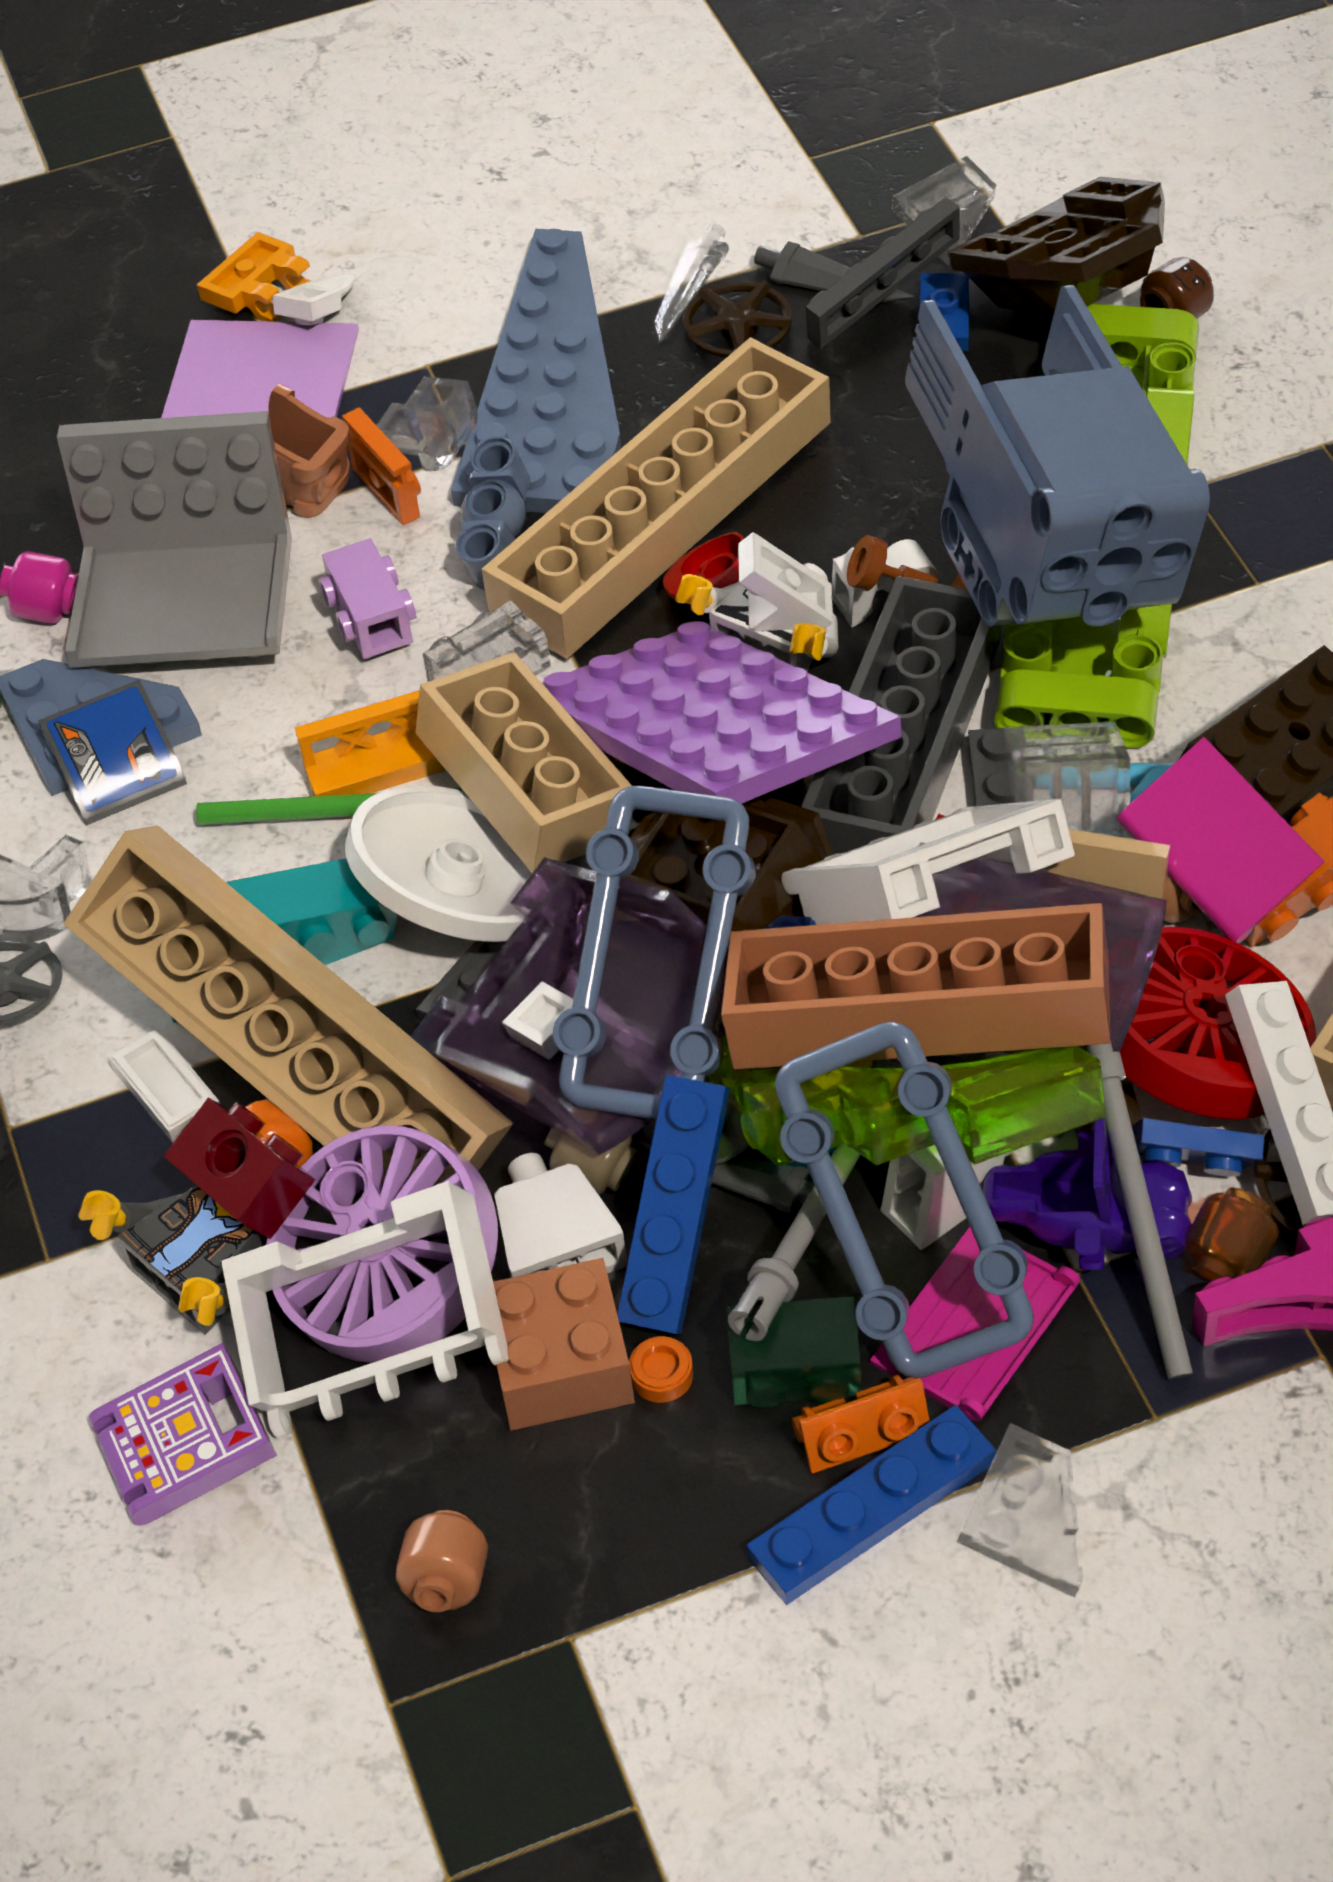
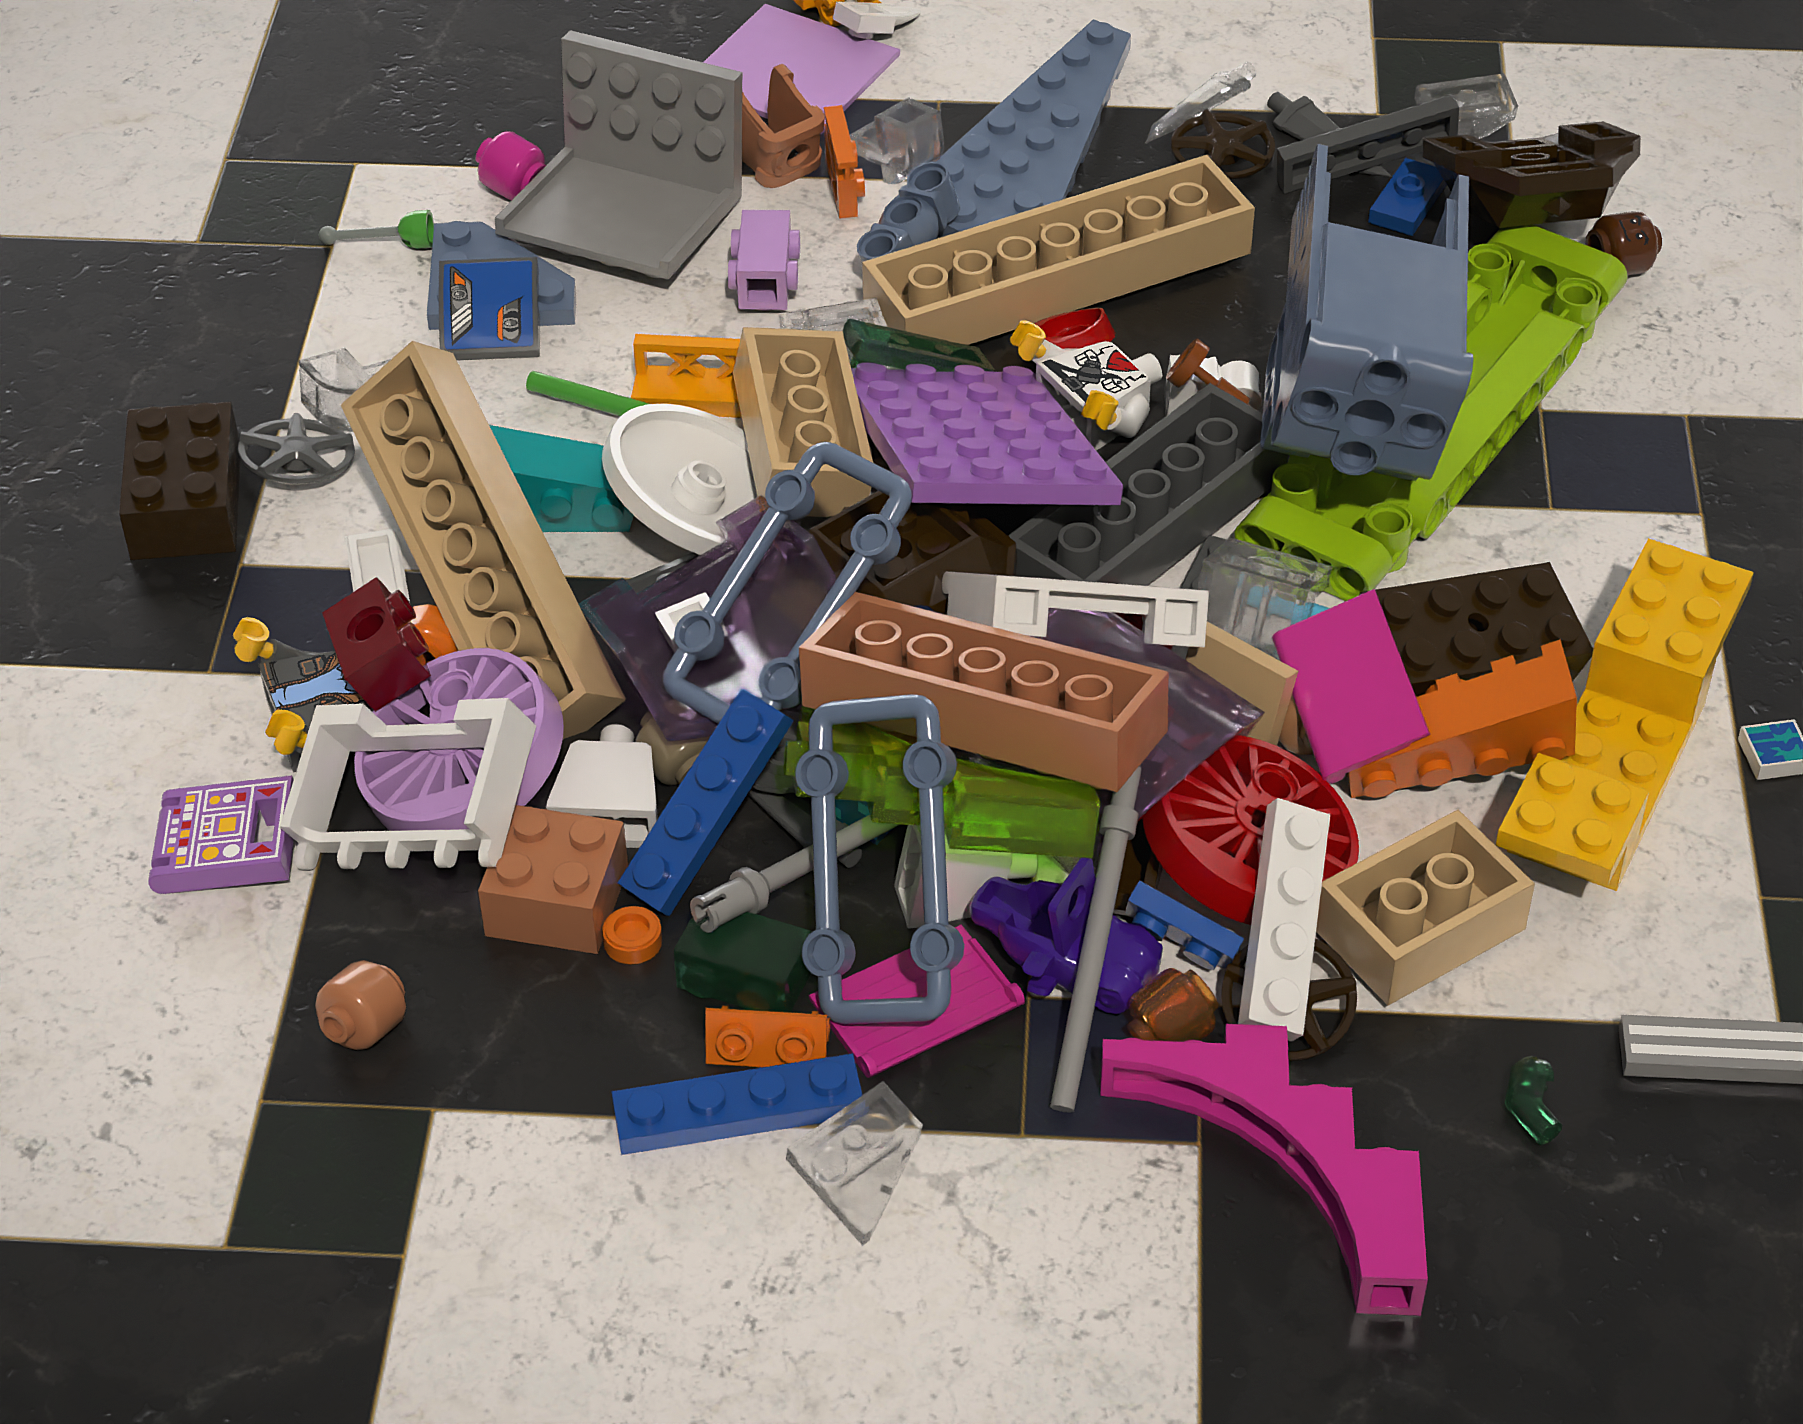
camera: 20 degrees right, 5 degrees down
white slope [738,532,833,631] -> none
none -> clear green piece [842,318,995,372]

